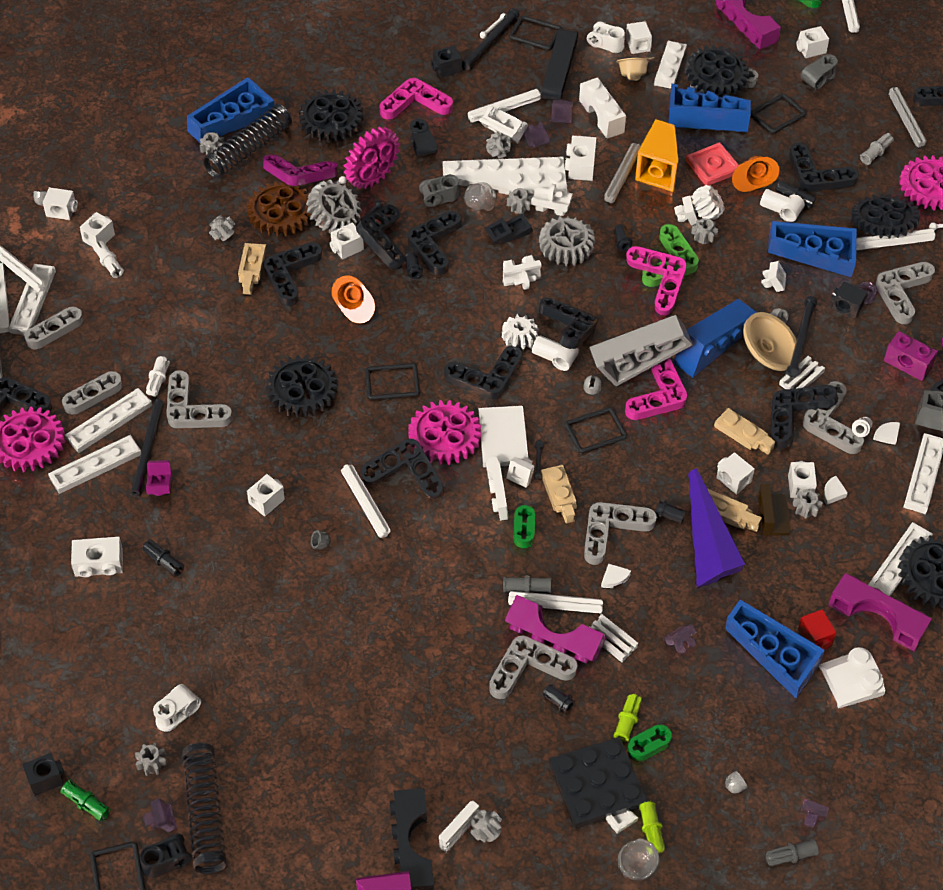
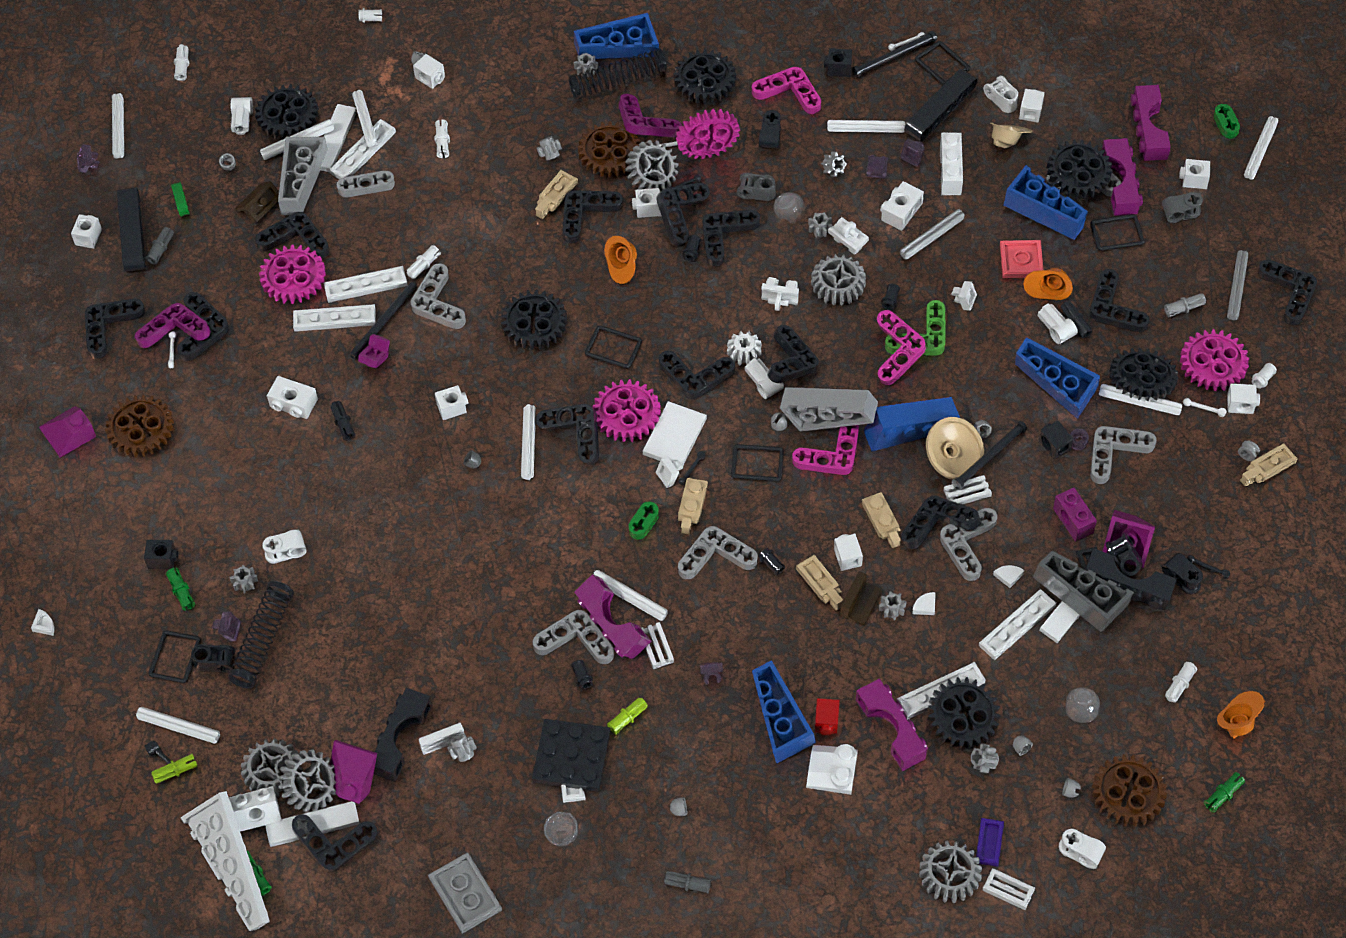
camera: 30 degrees right, 5 degrees up
light grey beam [62,371,123,415] -> none
white brick [80,212,115,248] -> none
white wing [443,157,567,197] -> none
white hinge [479,105,528,144] -> none
black slope [485,213,533,244] -> none
white hinge [486,456,509,521] -> none
dark grey pin [503,575,552,593] -> none
white tile [601,564,631,588] -> none
green beam [627,725,672,762] -> none
light orange slope [635,119,678,192] -> none
lime axle [639,801,665,854] -> none
white plate [654,41,687,89] -> none
dark purple wedge [688,468,745,588] -> none
white gear [691,185,725,220] -> none
light grey gear [691,218,718,244] -> none
white tile [761,261,787,292] -> none
white brick [788,461,817,498] -> none
clear purple tile [800,798,829,829] -> none
white pin [852,417,872,437] -> none
none -> magenta arch [1102,138,1143,216]

